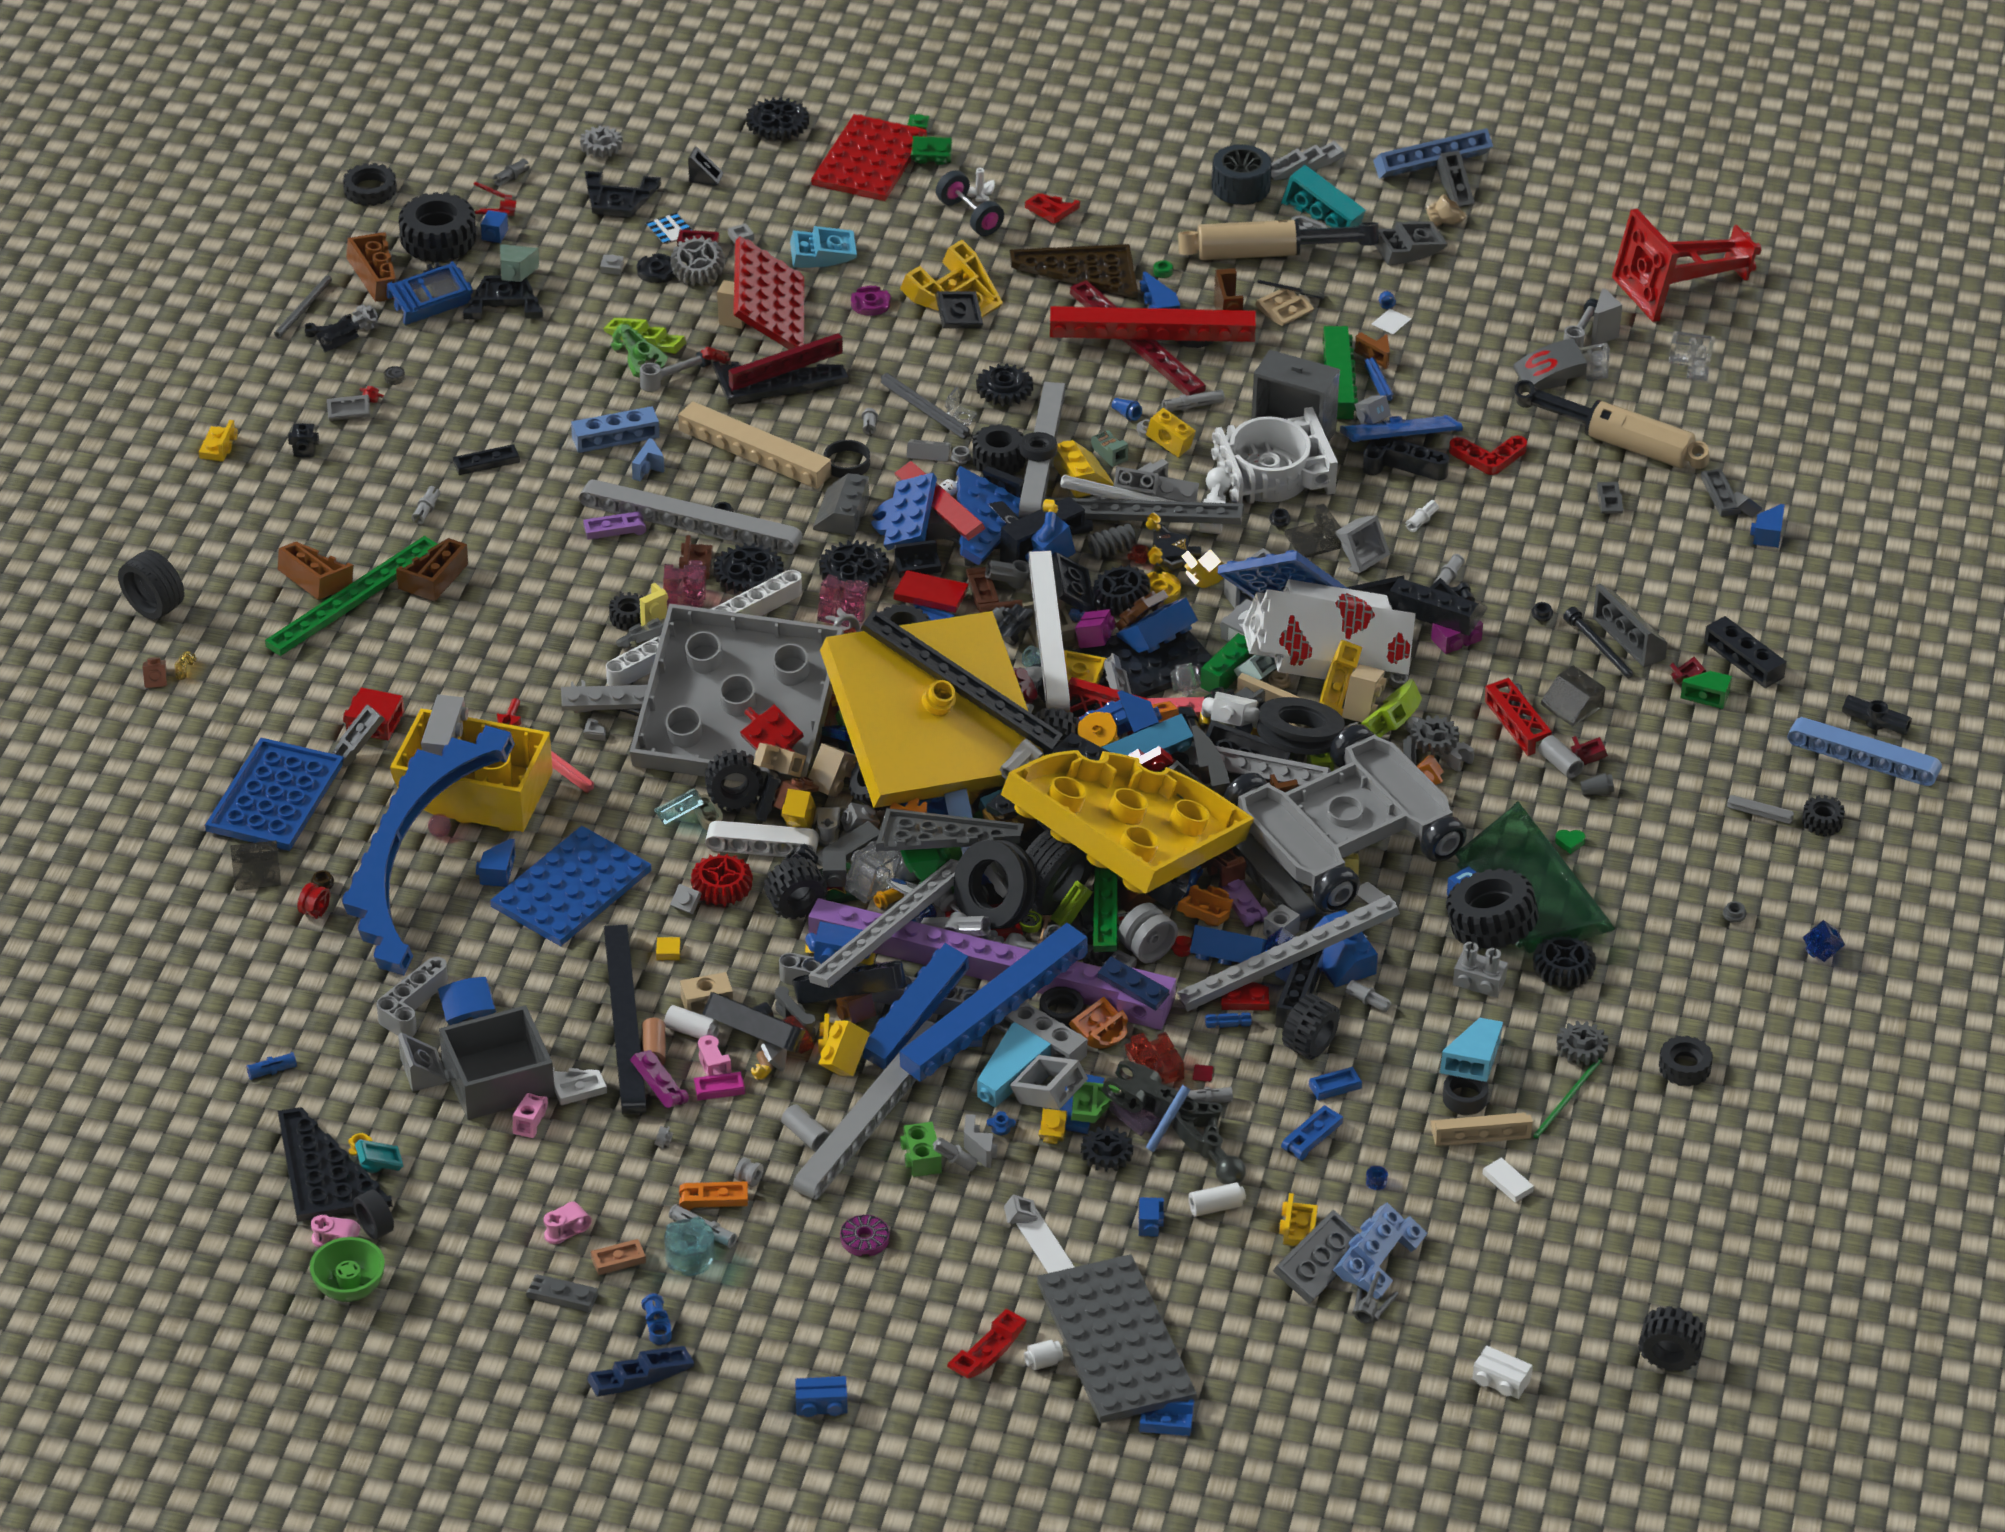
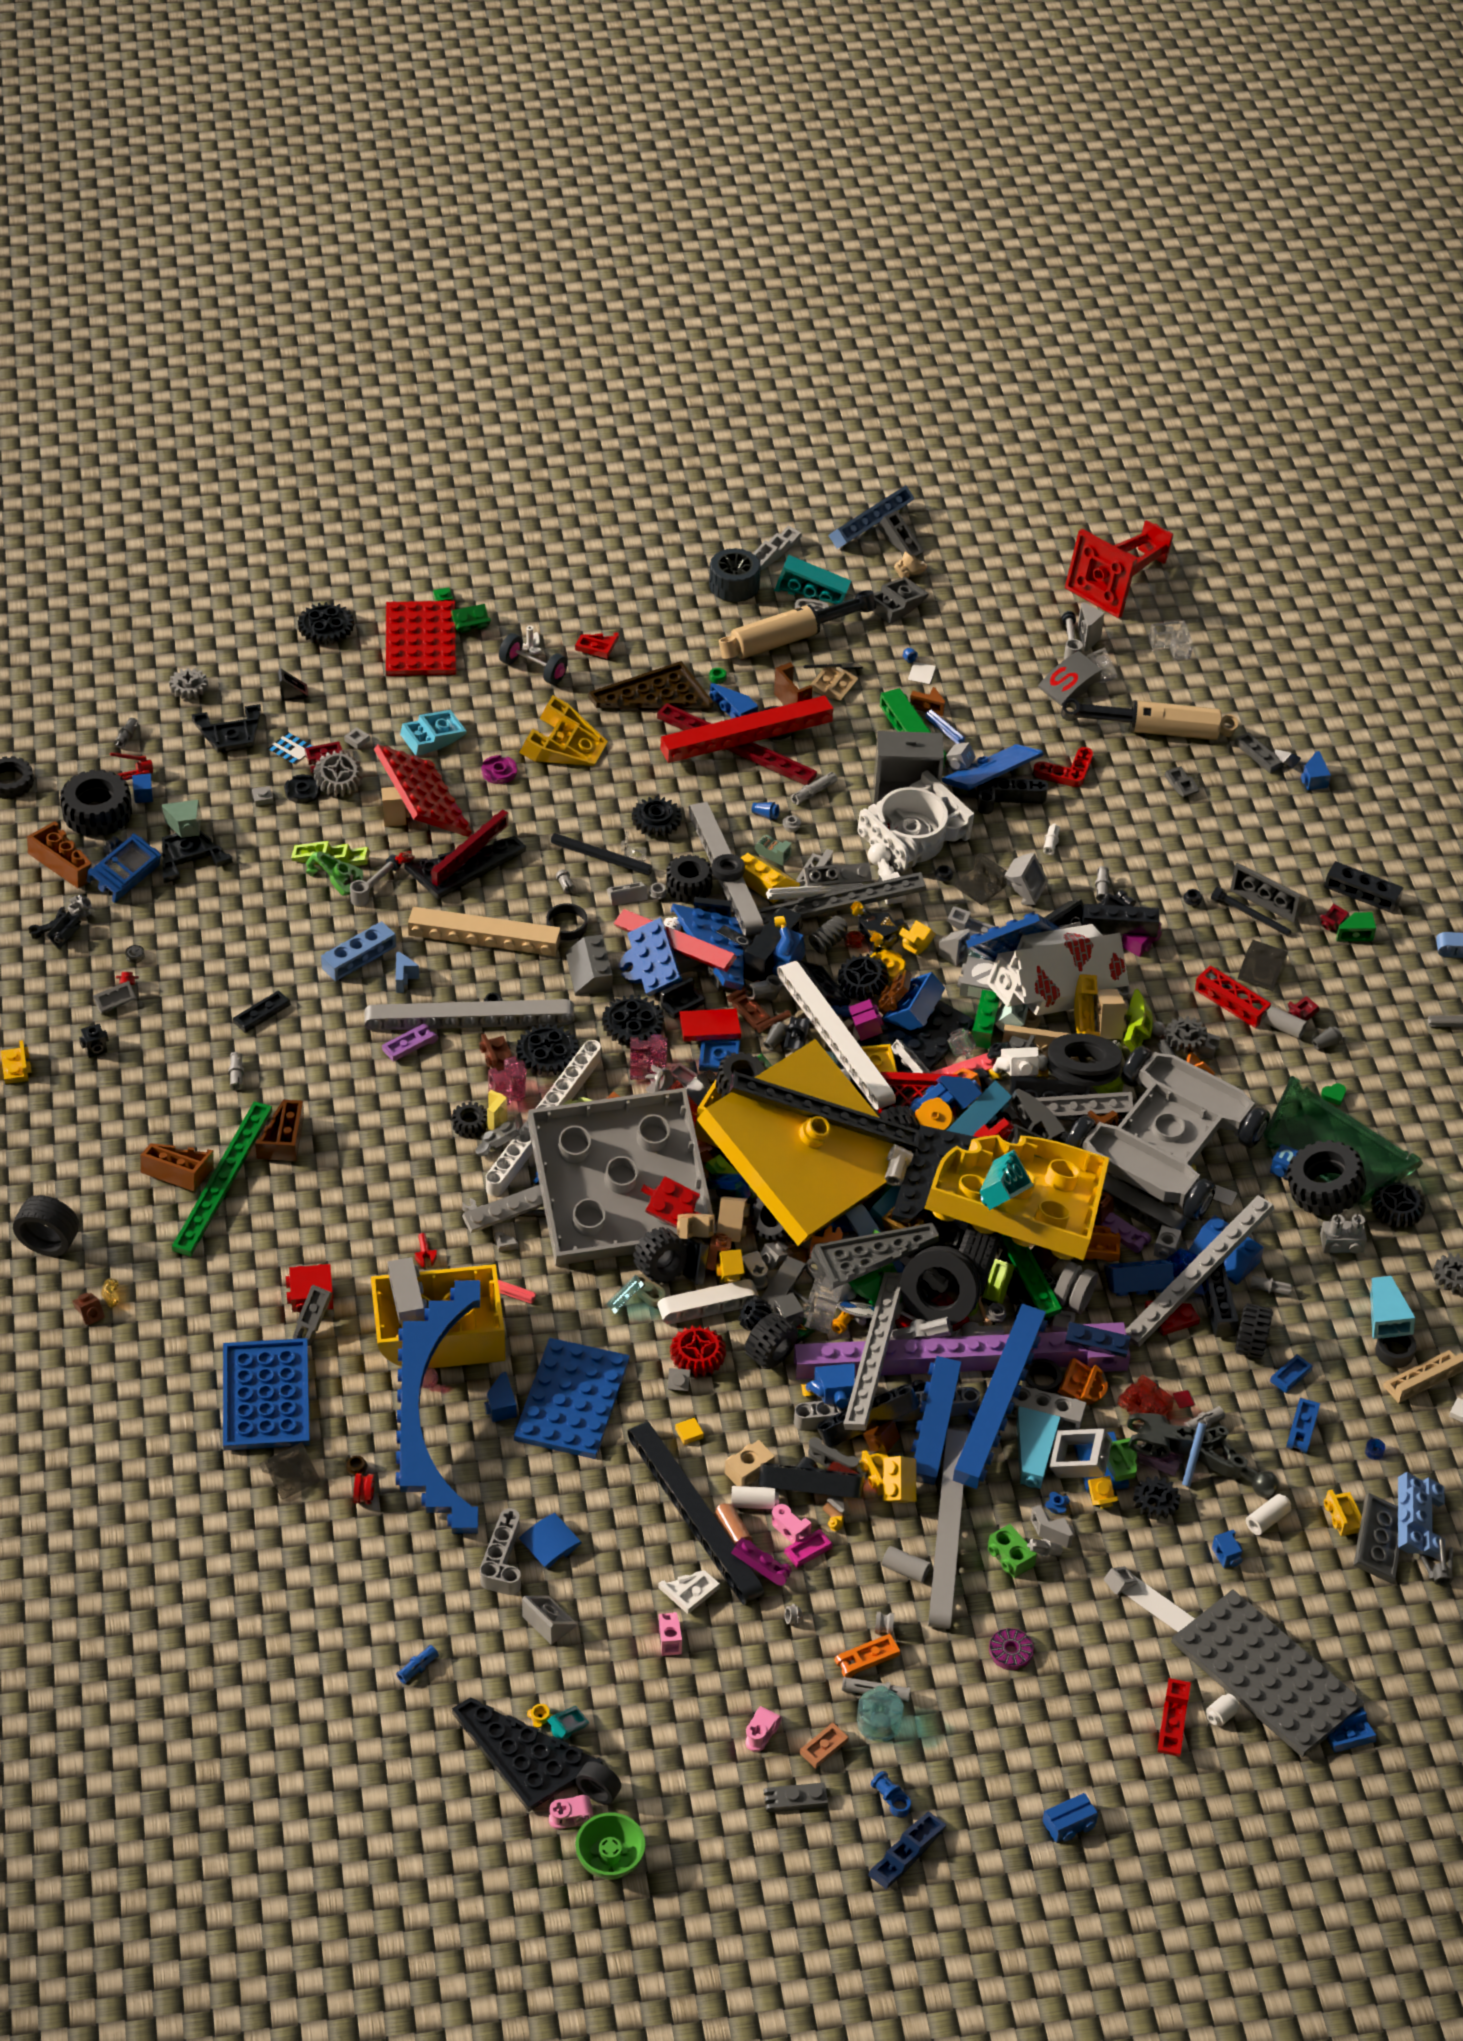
camera: 25 degrees left, 5 degrees up
dark grey piece [274,275,332,338] -> none
dark grey container [439,1005,555,1120] -> none
black tile [935,291,983,329] -> none
yellow brick [1146,408,1196,458] -> none
red plate [1171,935,1192,957] -> none
blue axle [1205,1012,1252,1028] -> none
none -> teal wedge [979,1150,1034,1210]

